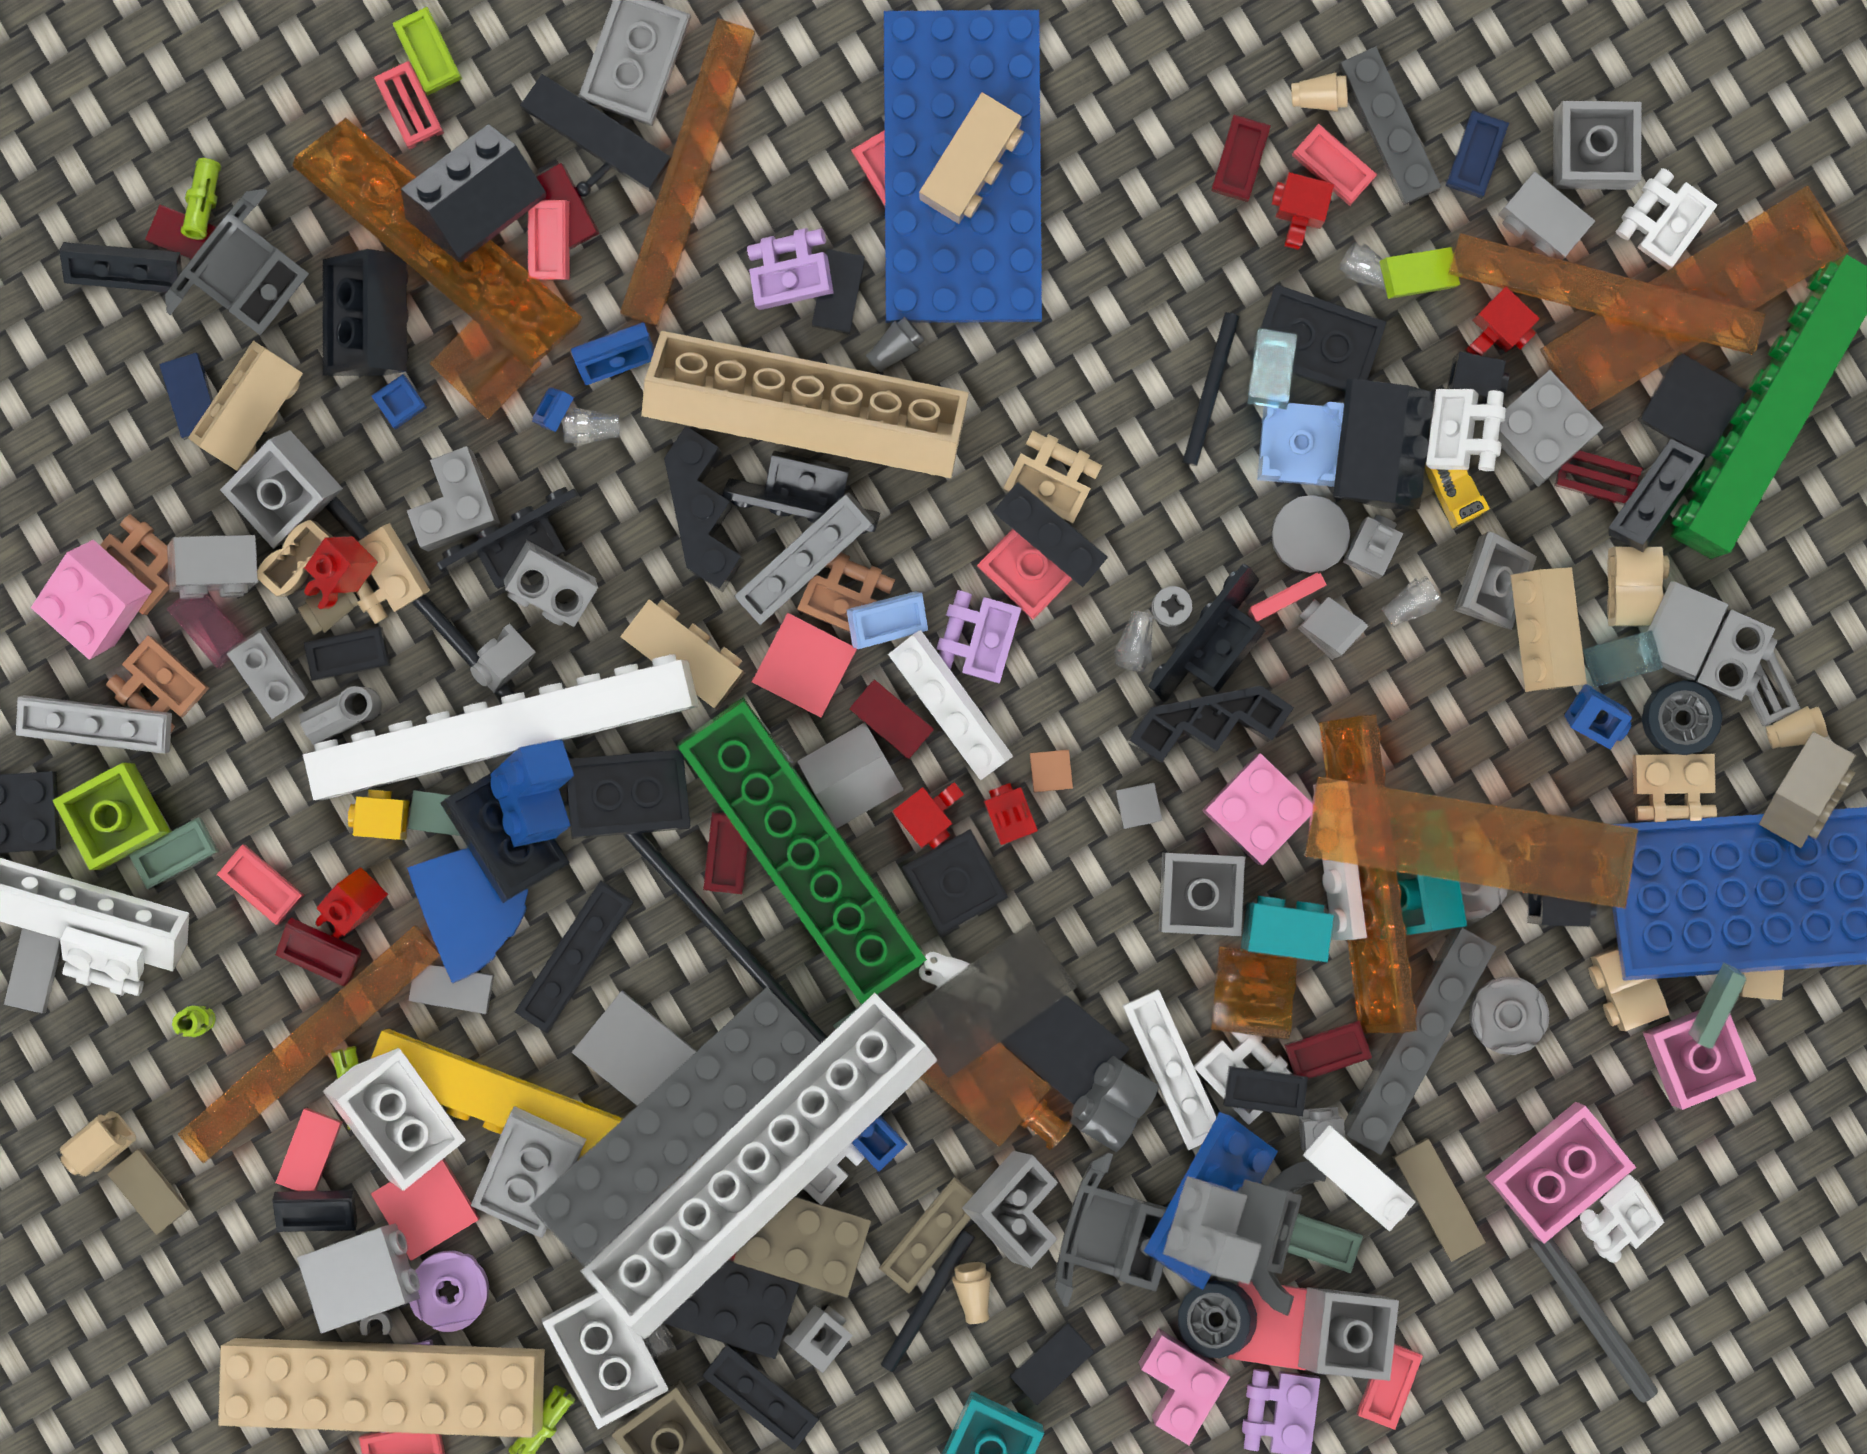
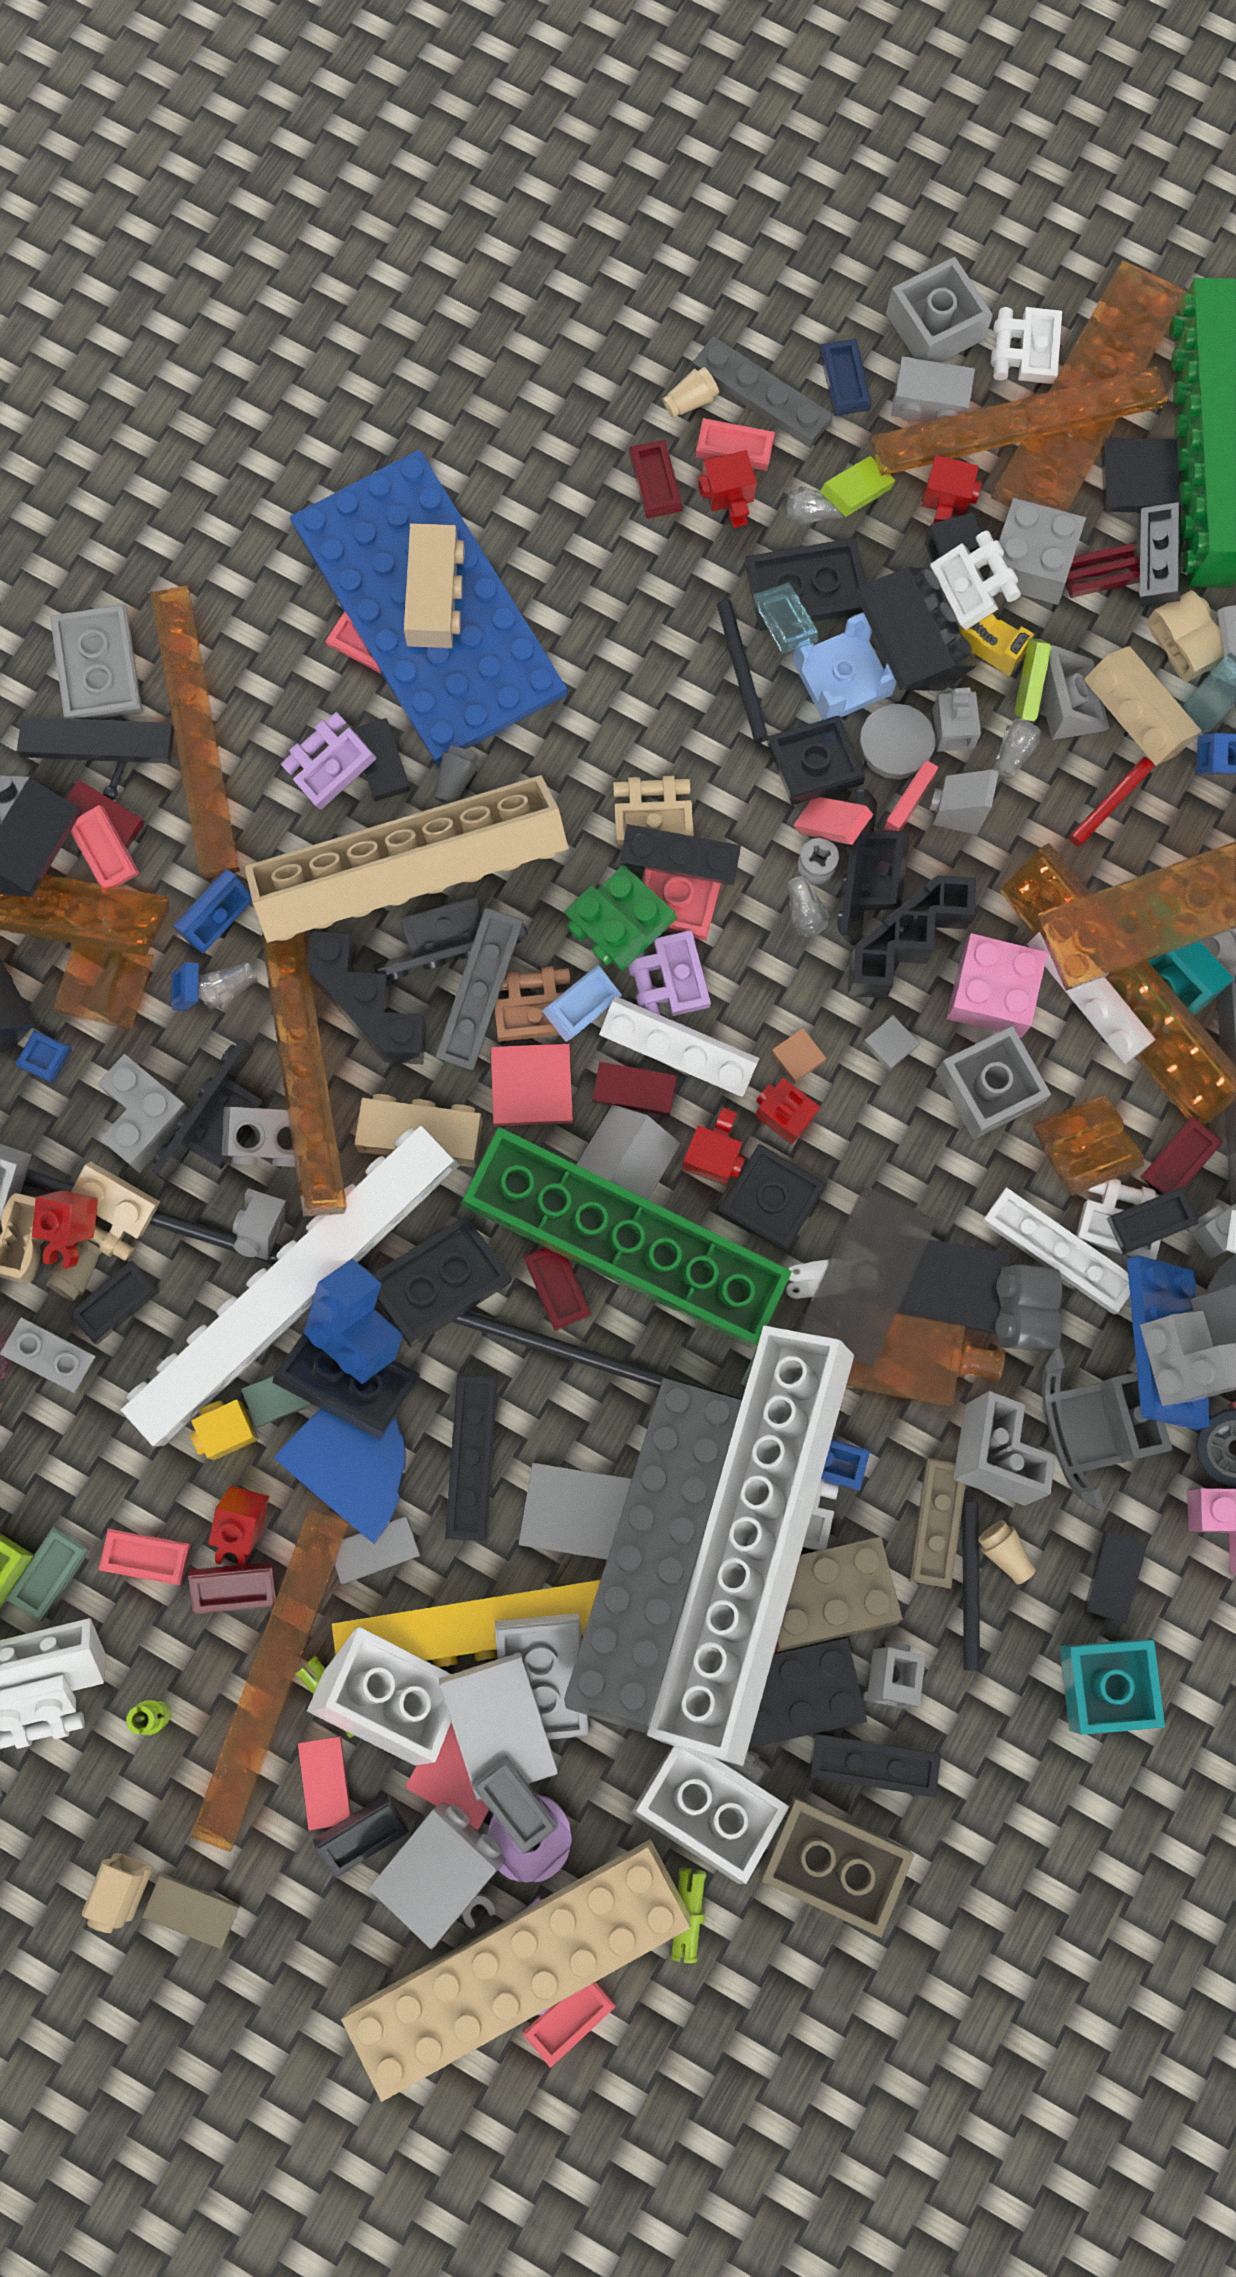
camera: 35 degrees left, 10 degrees down
light grey piece [299,686,382,745] -> none
teal brick [1241,896,1334,962] -> none
none -> clear orange plate [262,932,347,1216]
none -> tile [439,1652,558,1801]
none -> tile [472,1756,558,1854]
none -> green plate [564,864,678,971]
none -> black tile [767,715,865,805]
none -> coral tile [793,797,873,845]
none -> lime tile [1014,638,1051,721]
none -> red bar [1069,757,1154,847]

